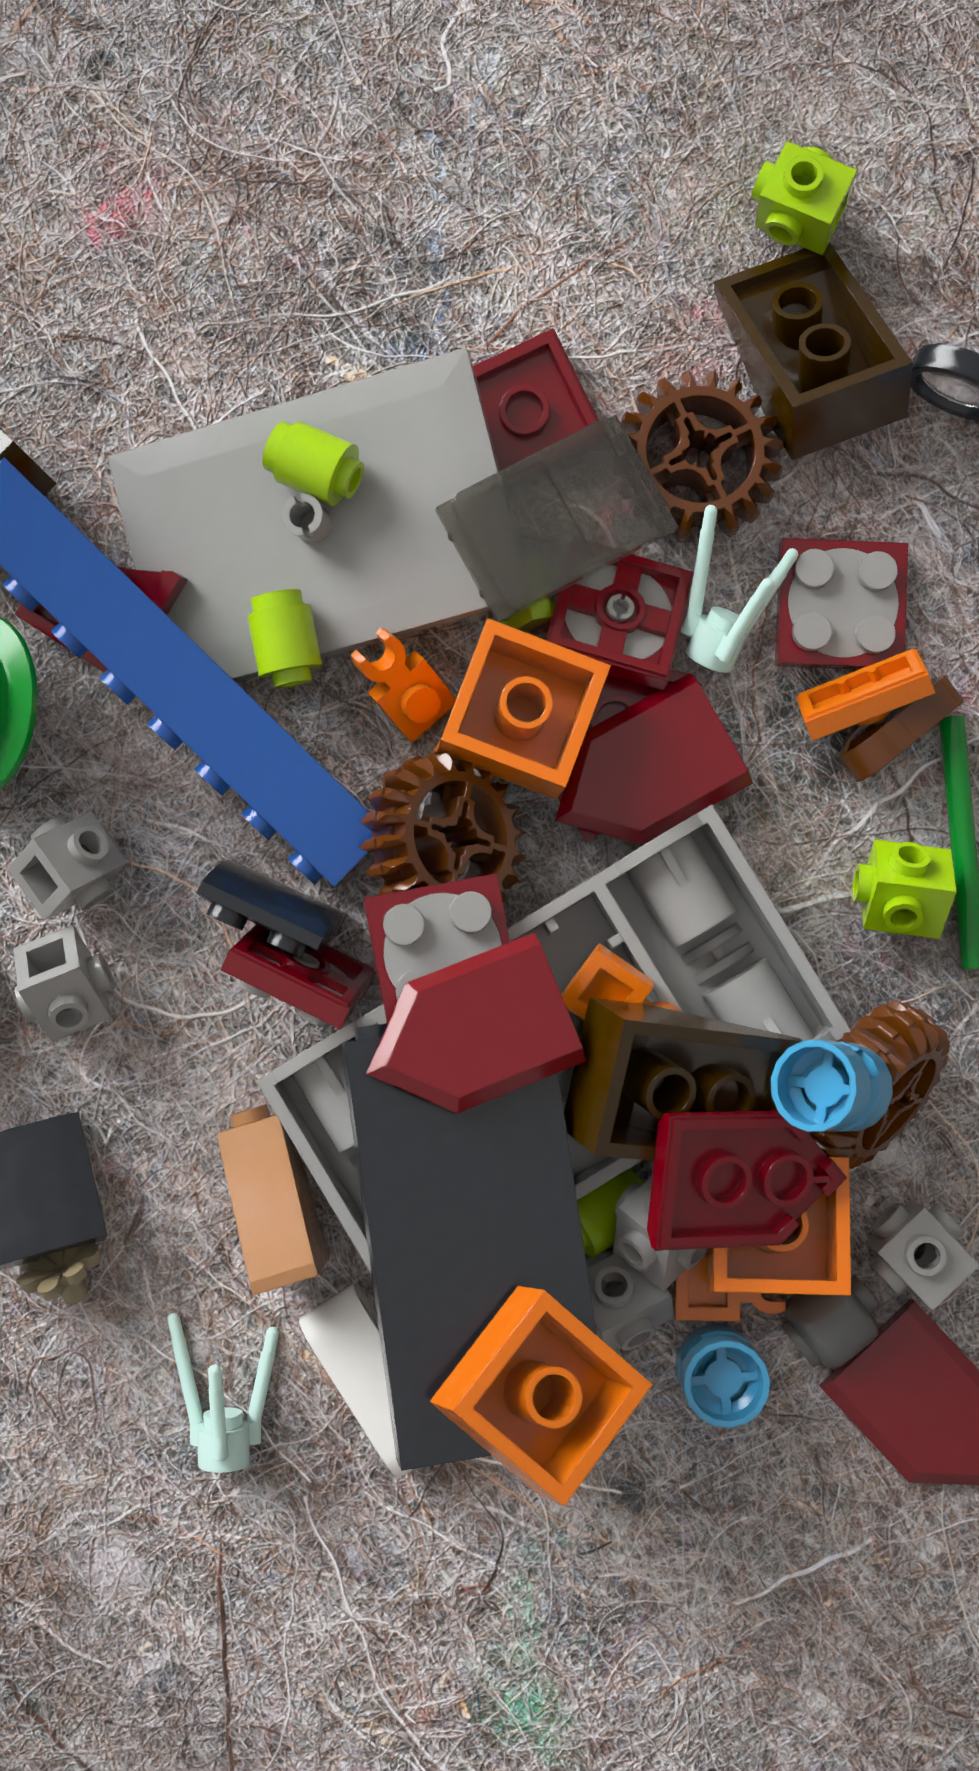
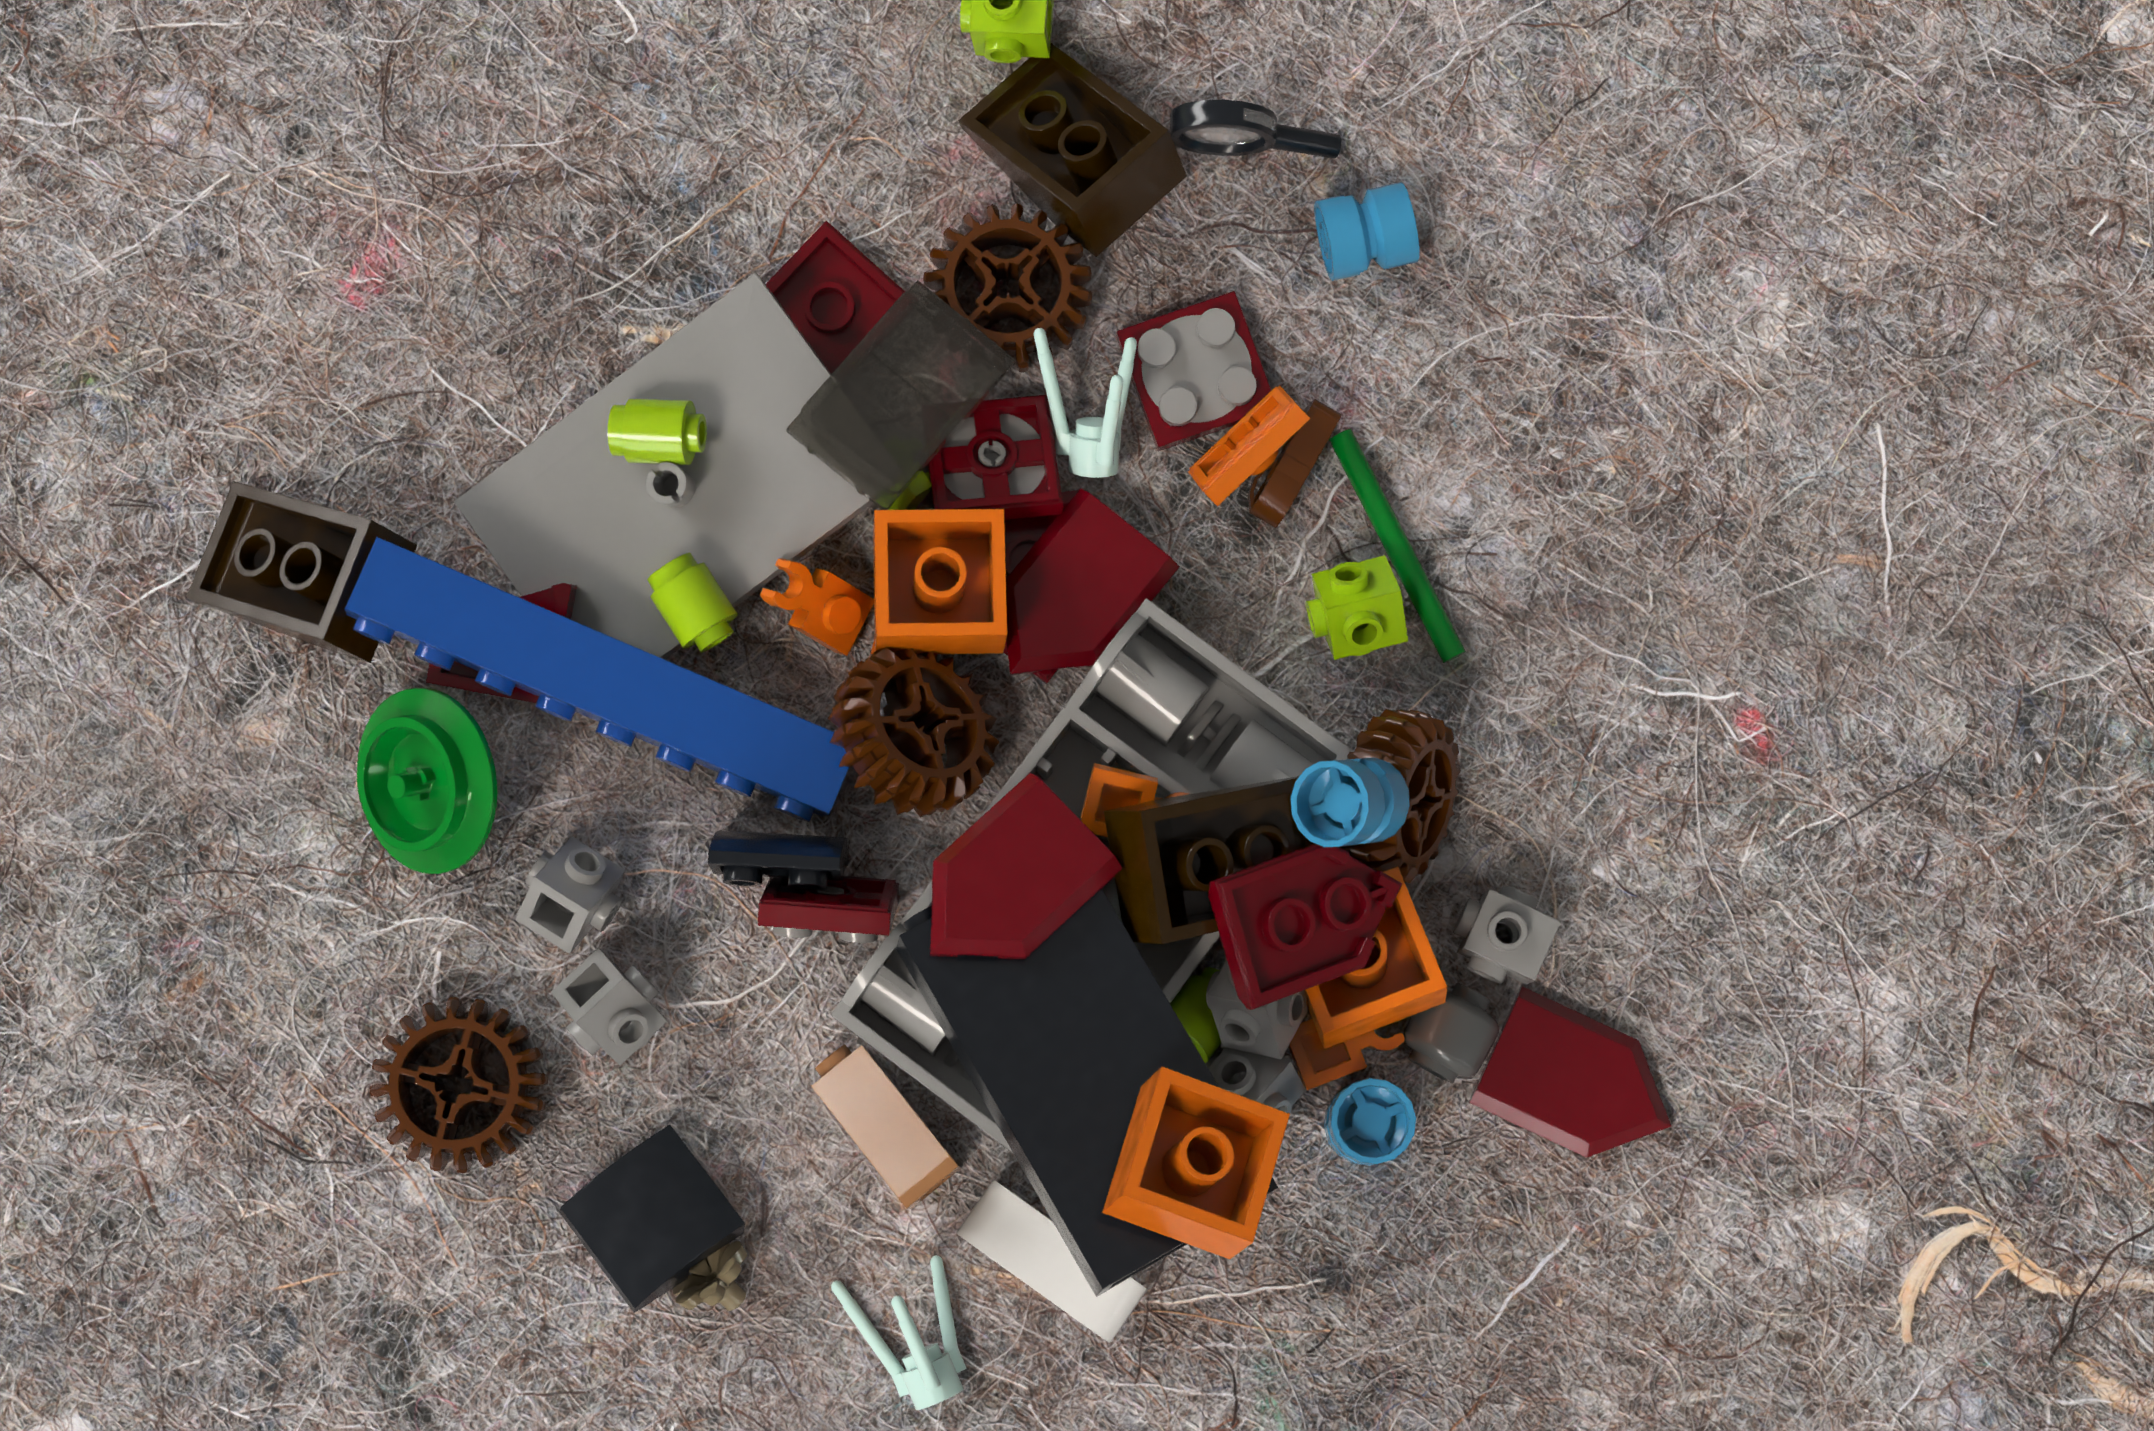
camera: 30 degrees left, 5 degrees down
light grey piece [363,873,510,1023] -> none

